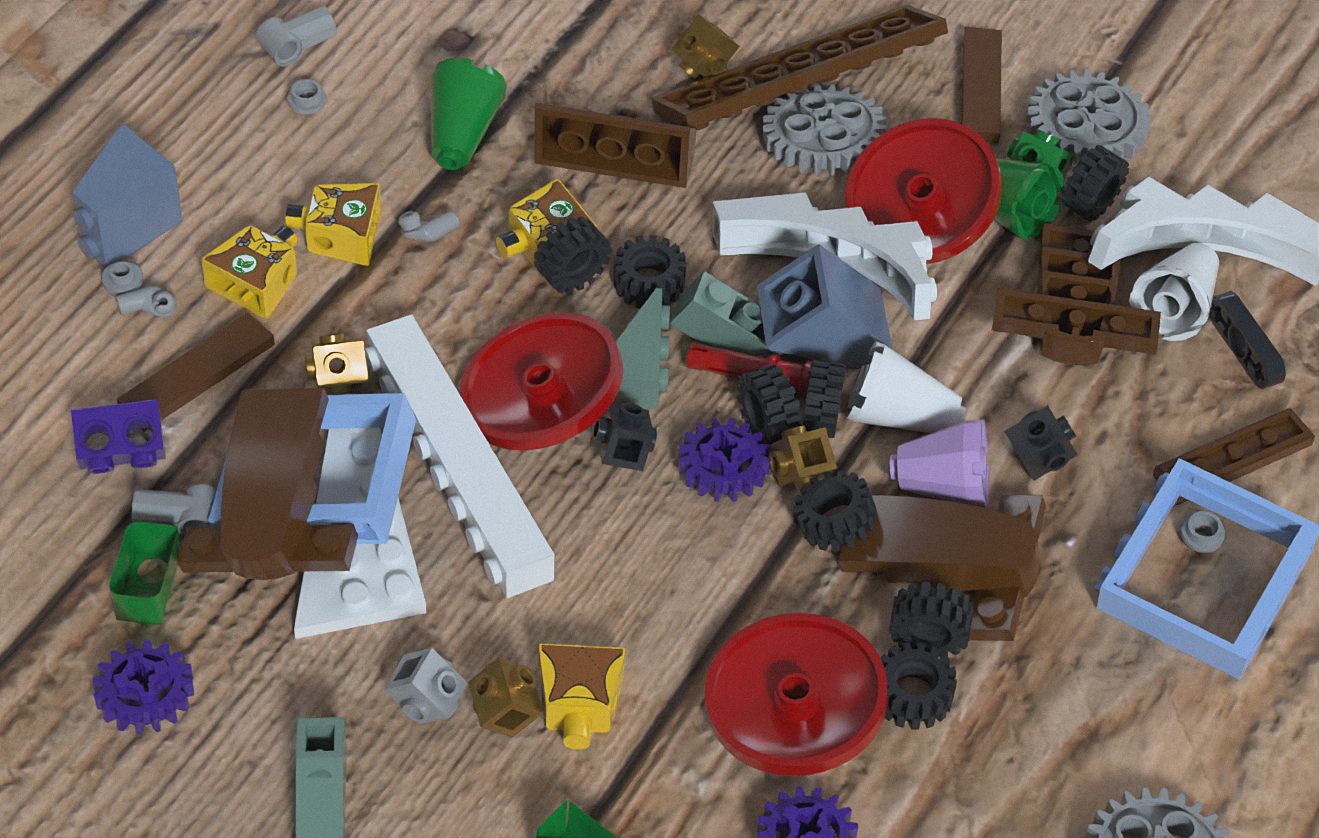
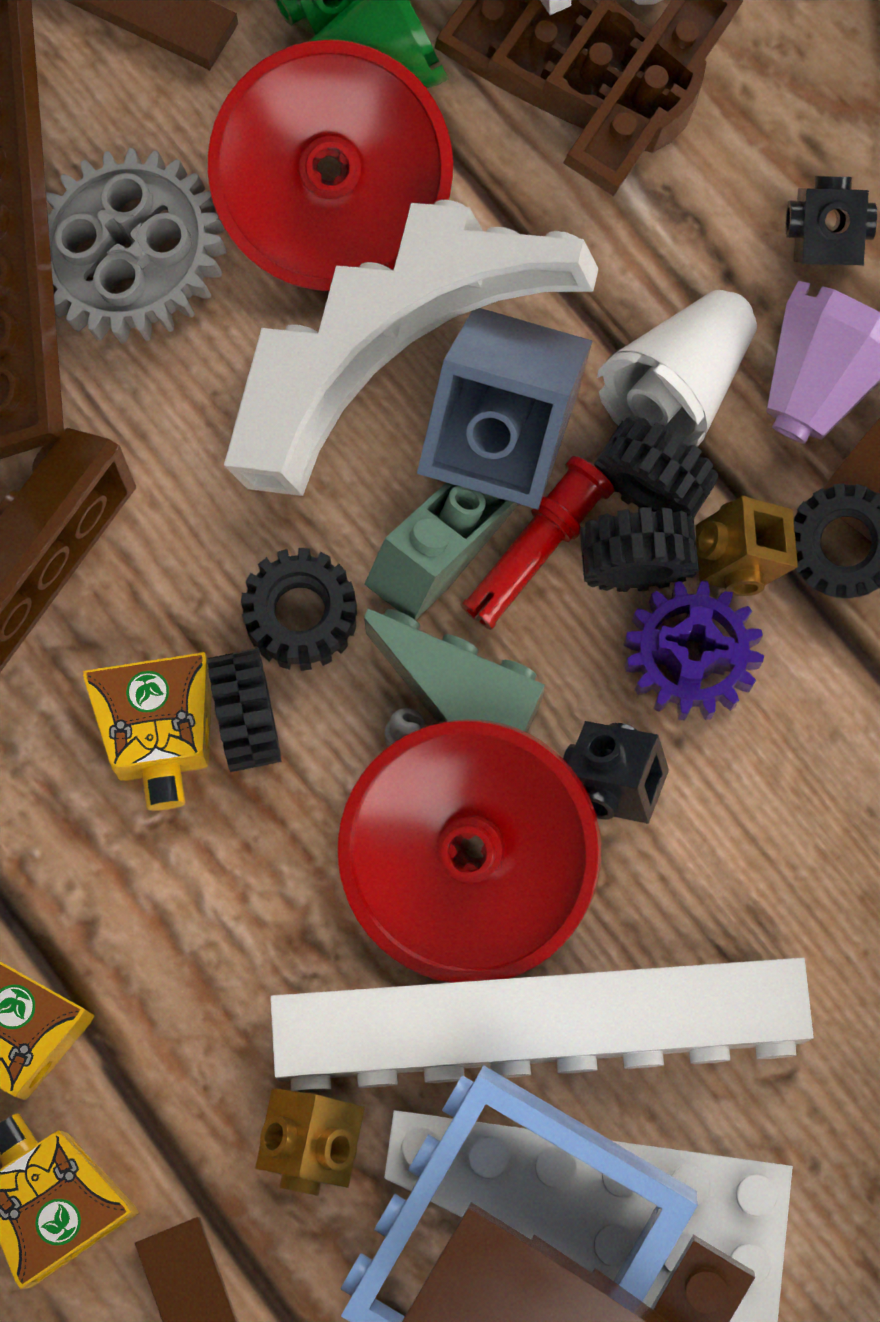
camera: 65 degrees left, 25 degrees up
light grey arm [398,210,460,242] -> none

